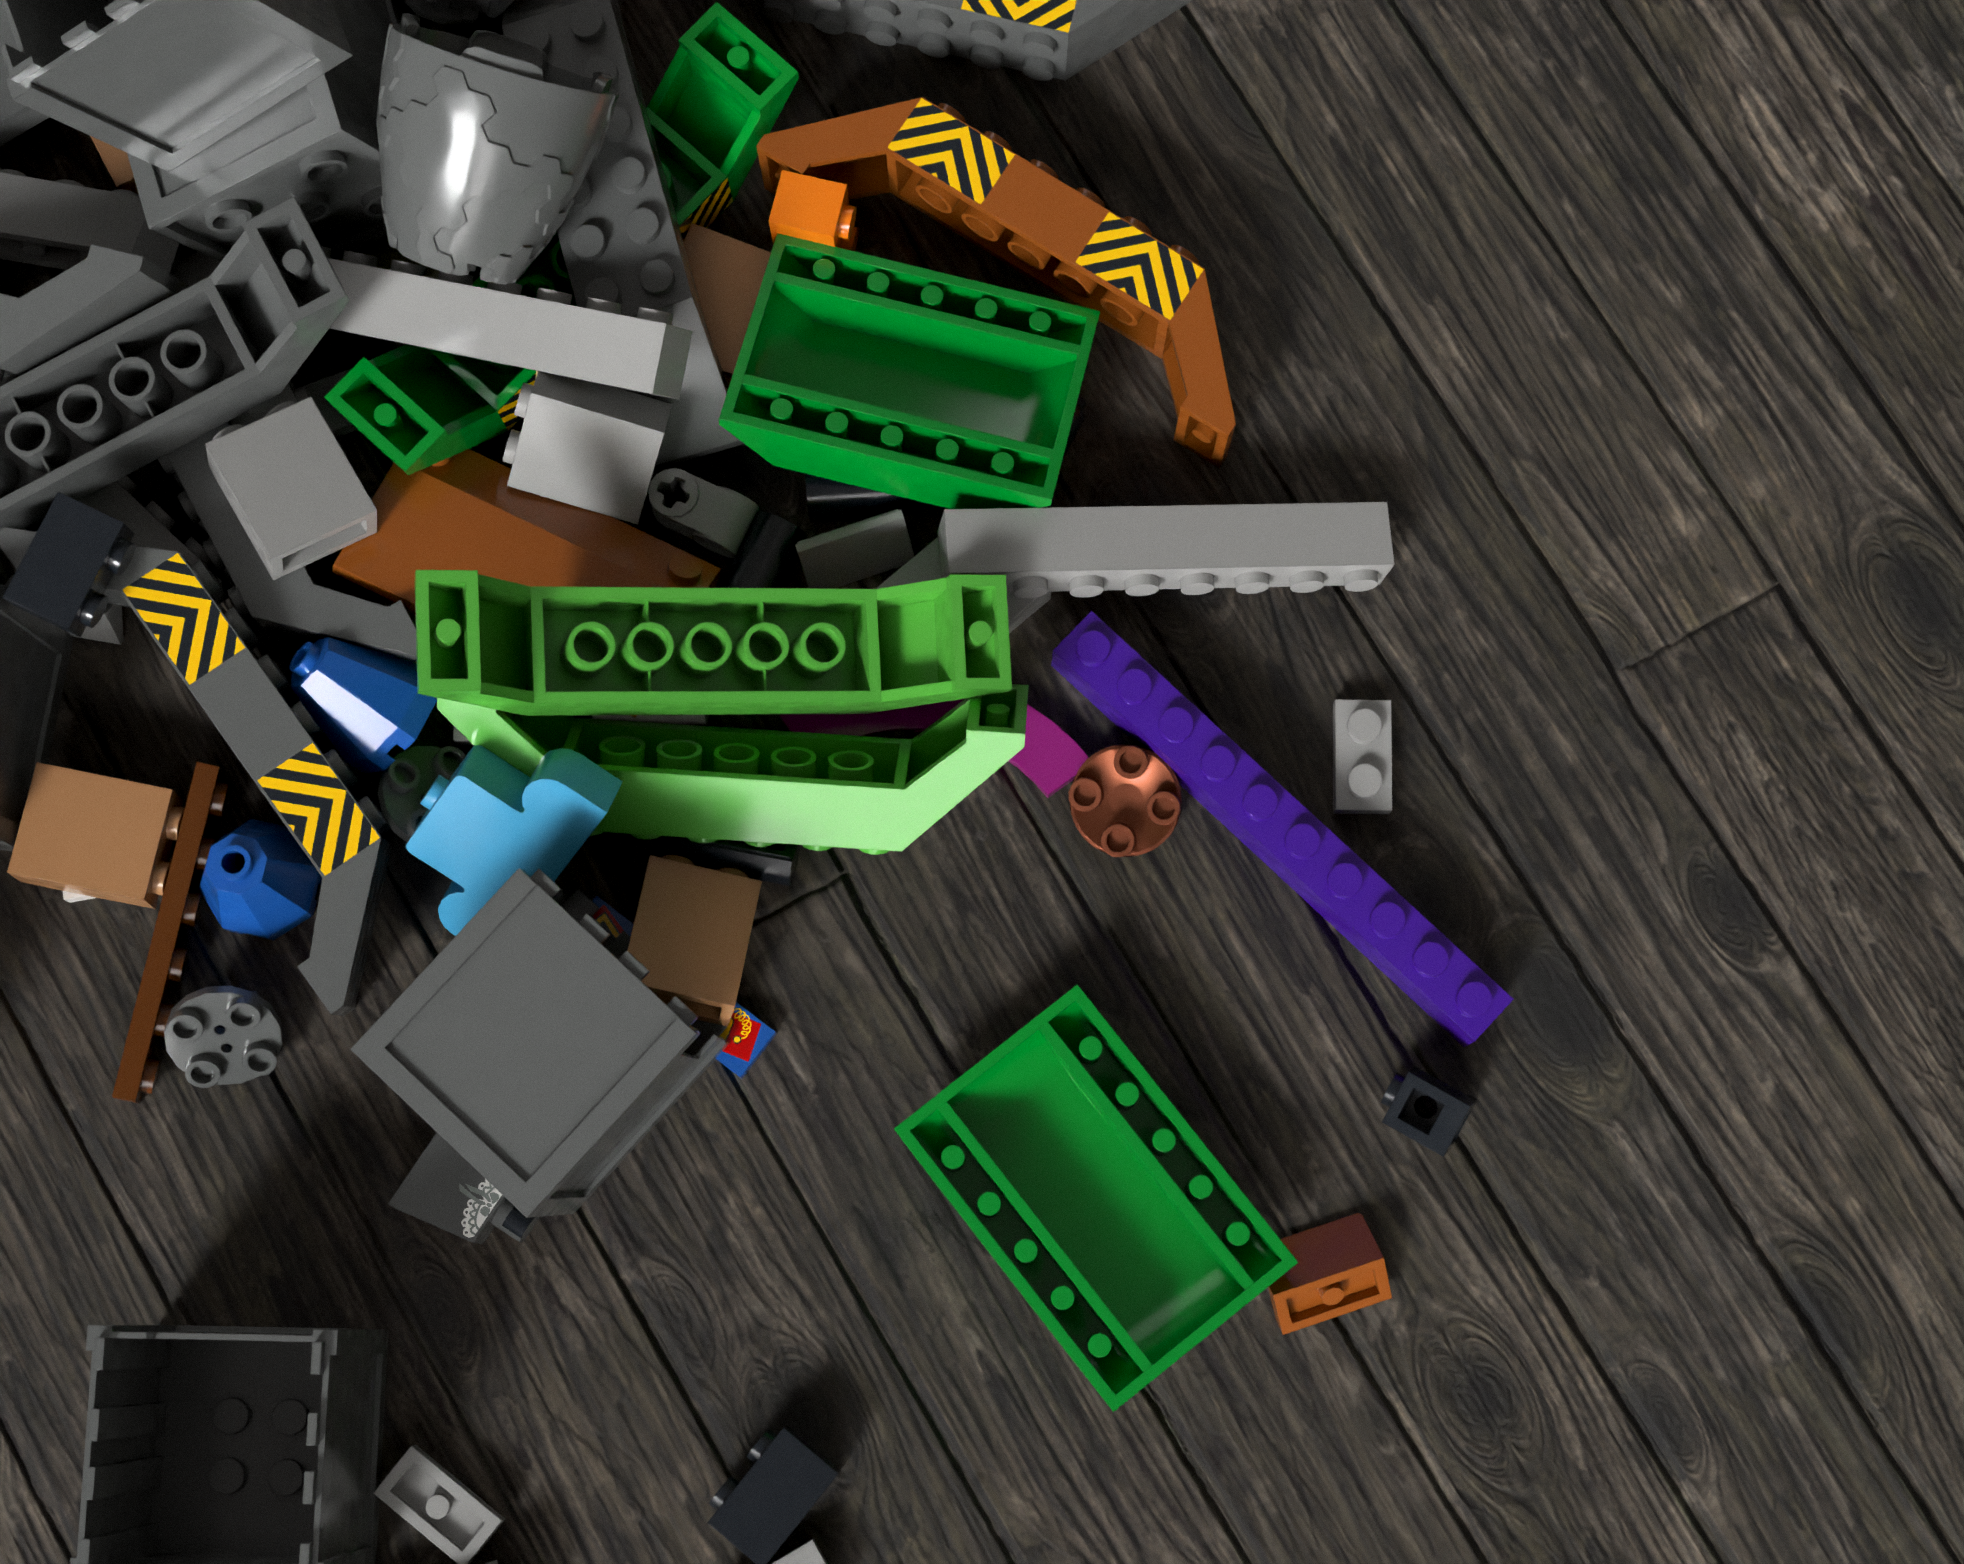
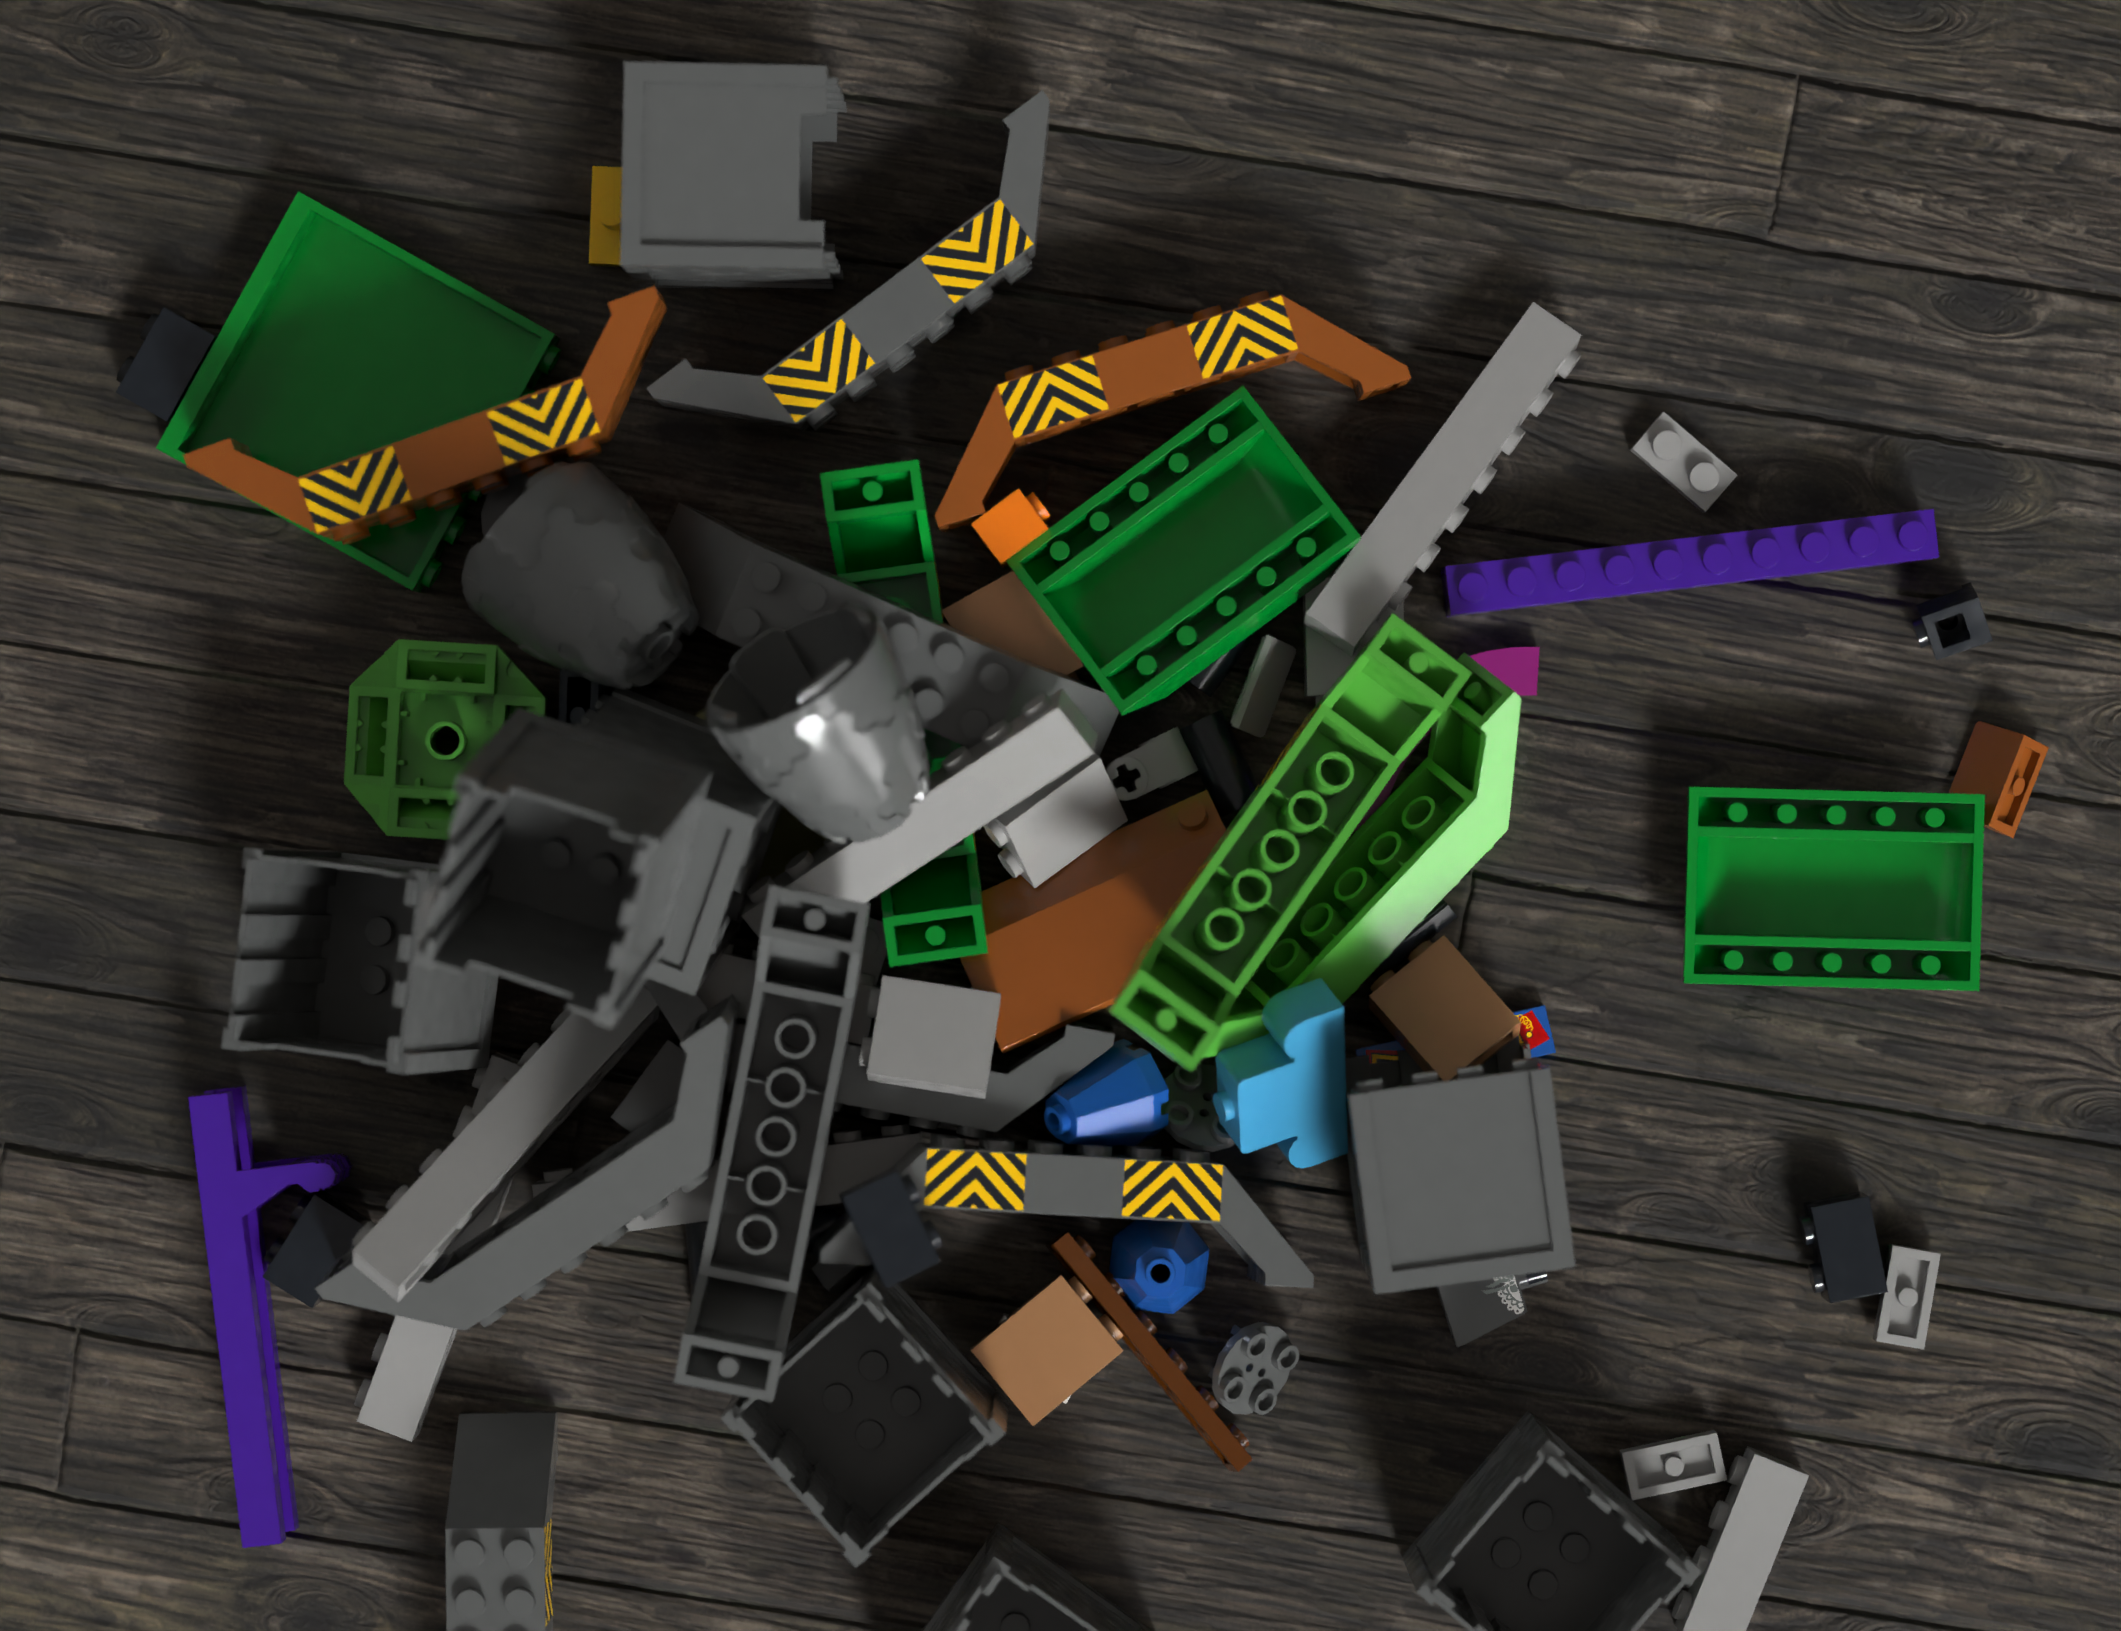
camera: 55 degrees left, 10 degrees up
copper dish [1068,744,1182,857] -> none

